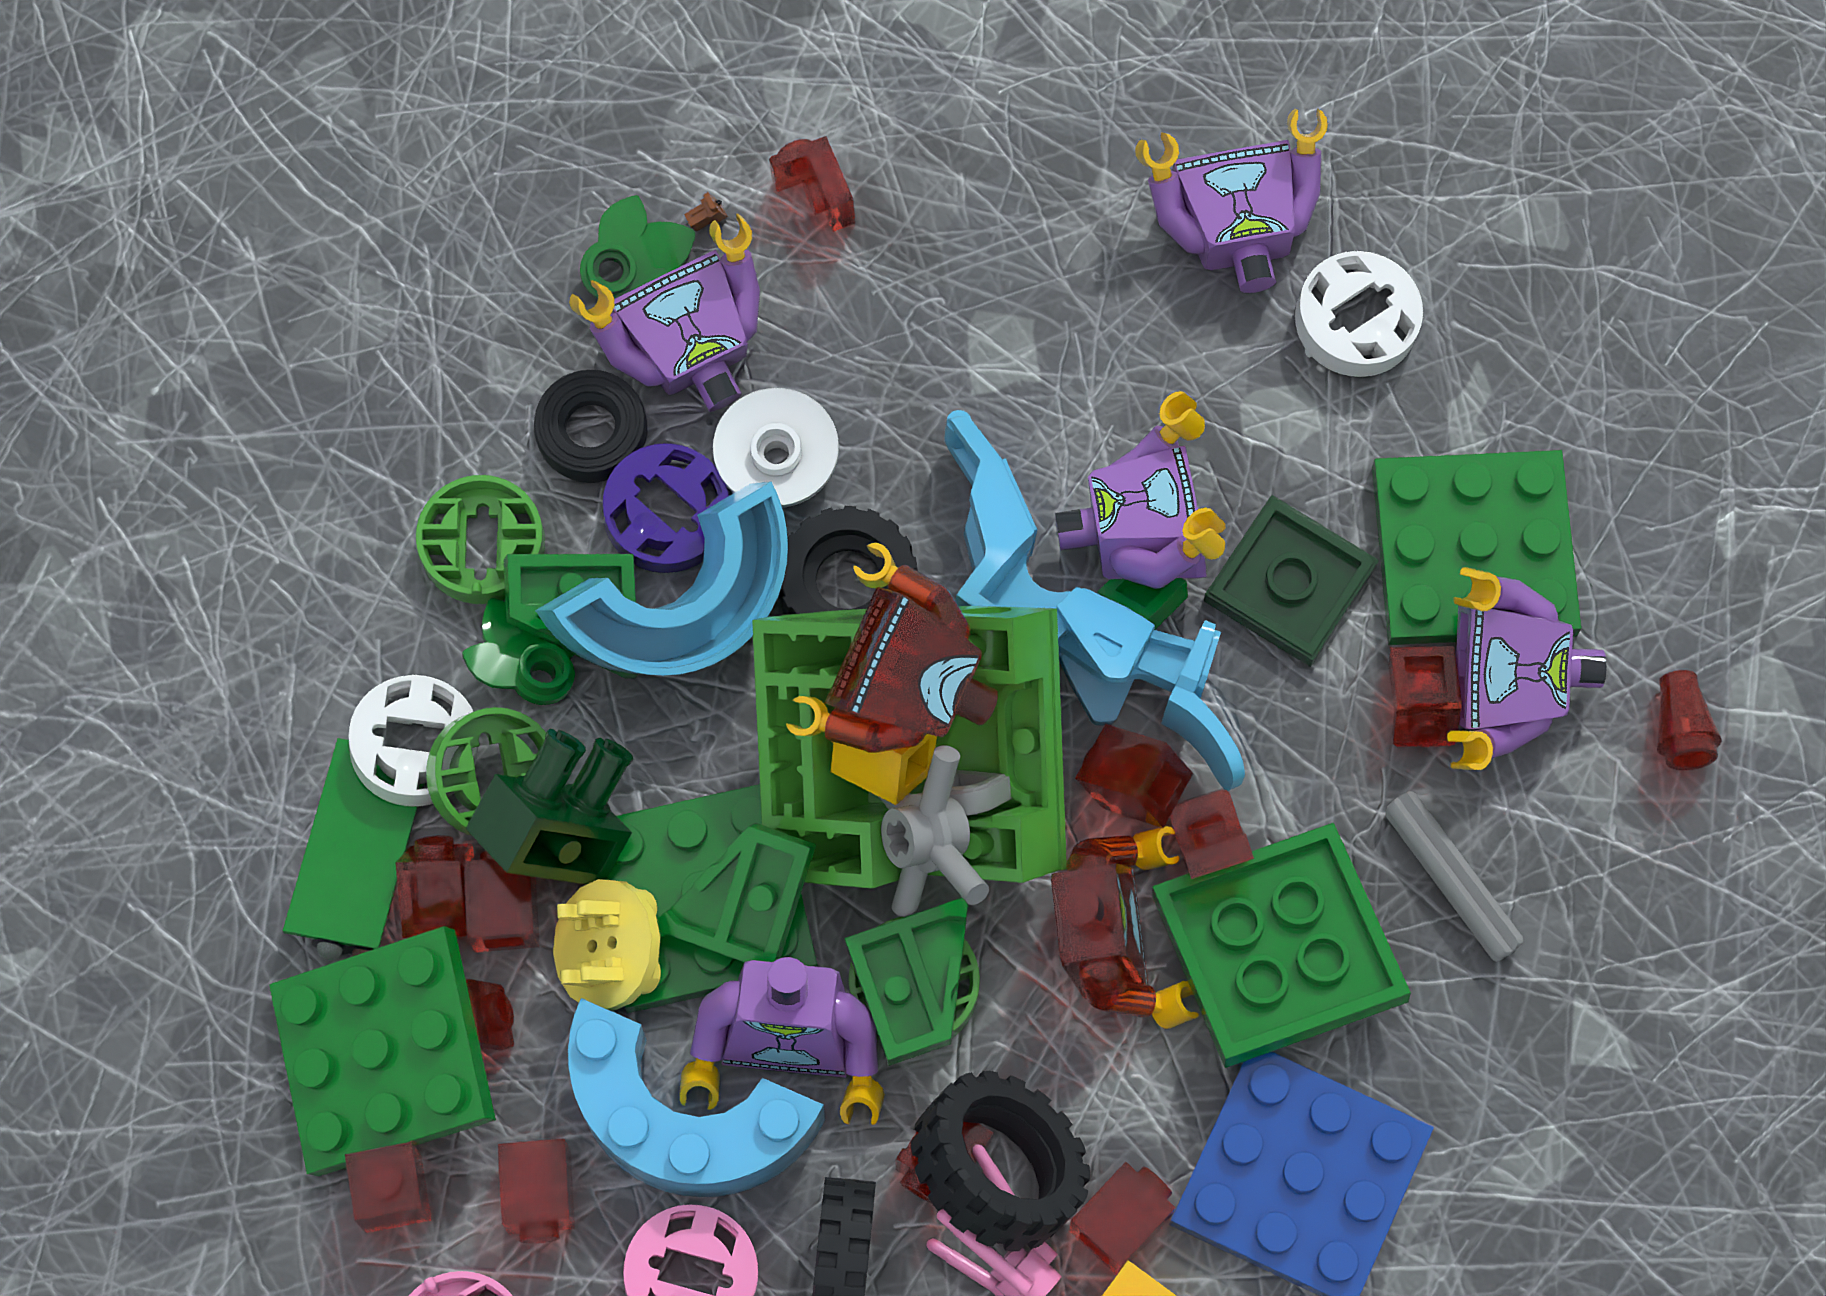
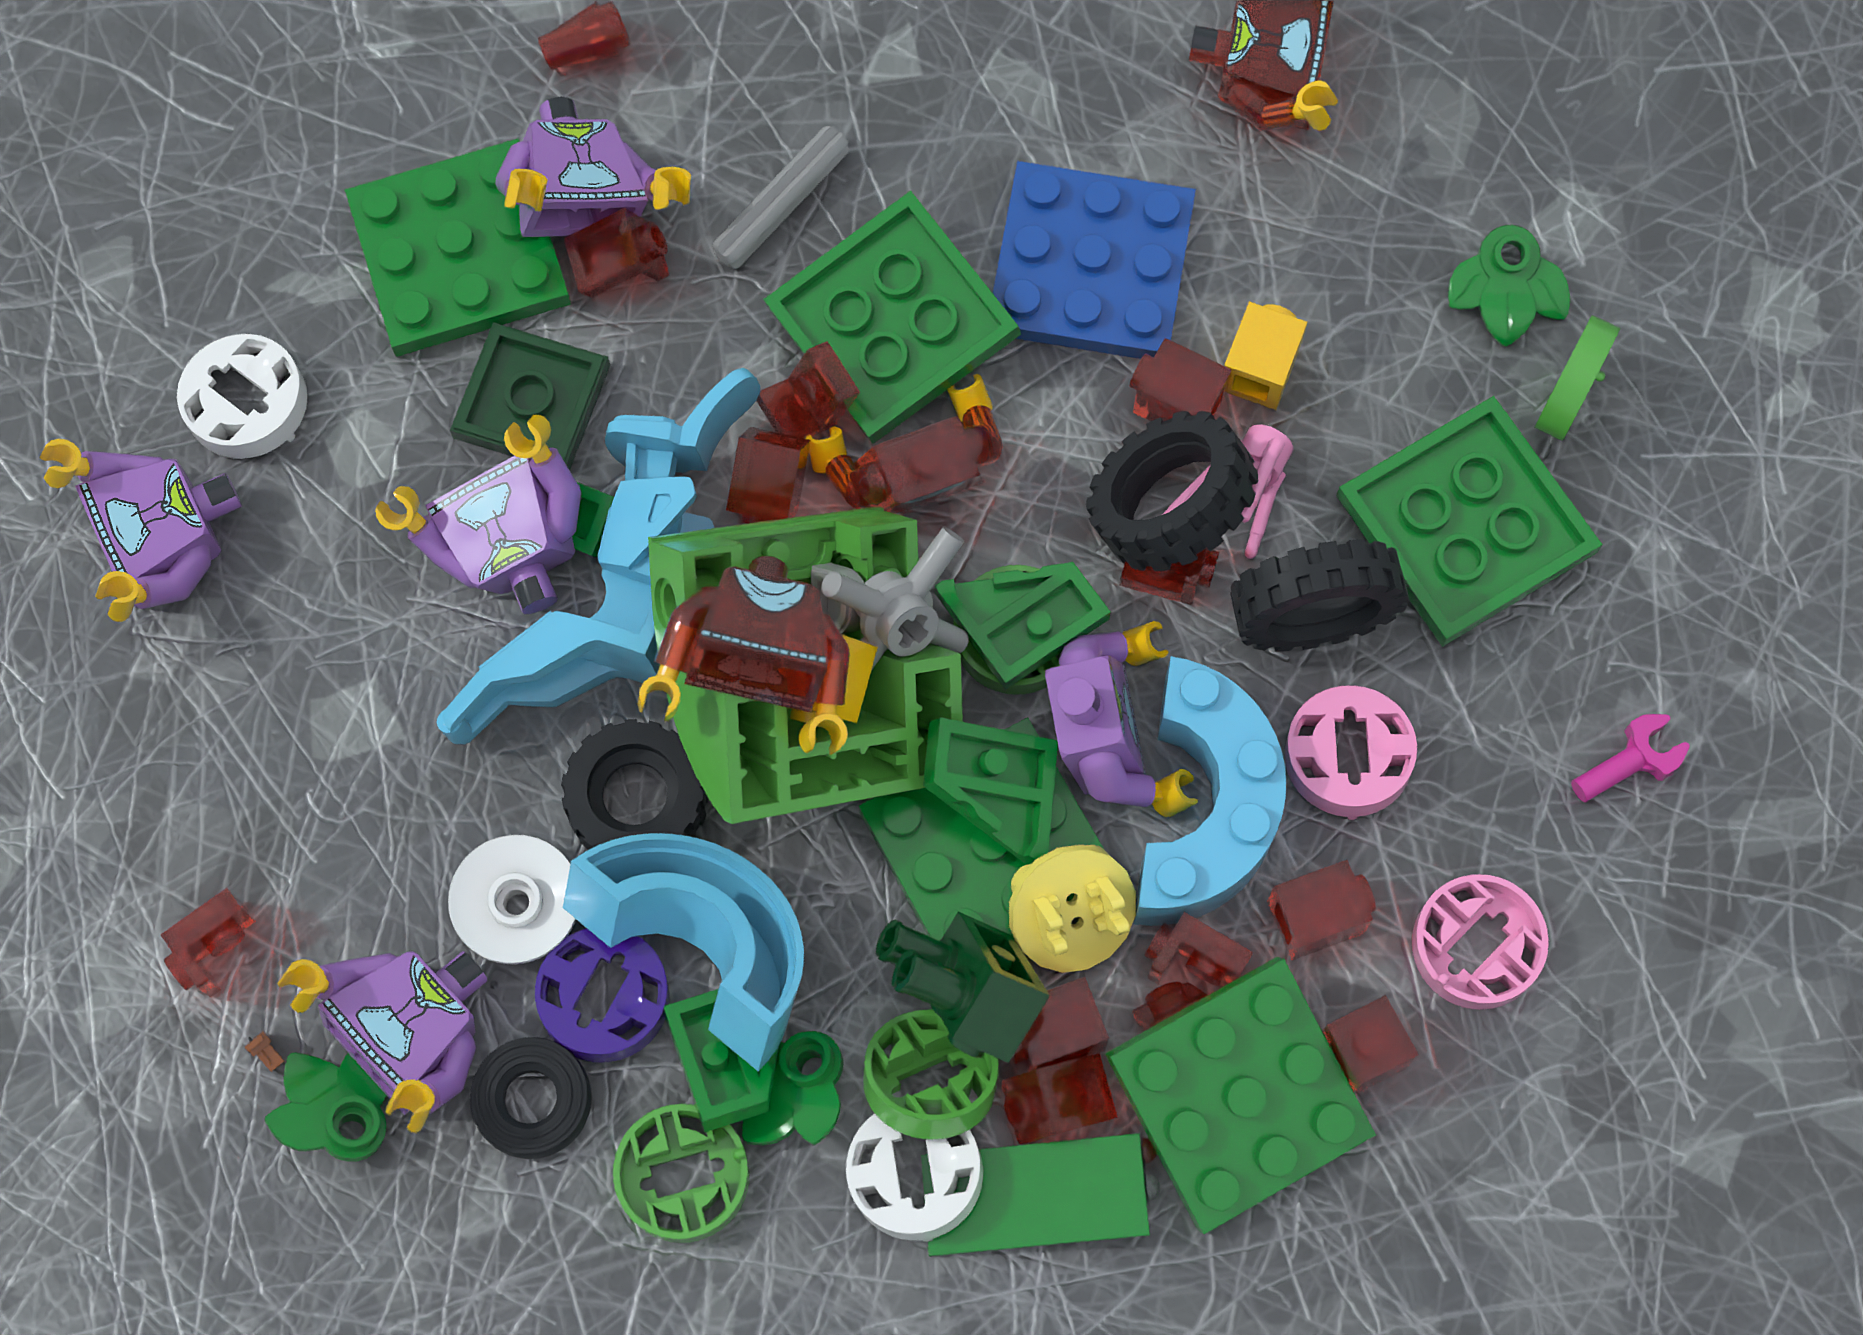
camera: 105 degrees left, 0 degrees up
none -> clear red bracket [1144,912,1253,986]

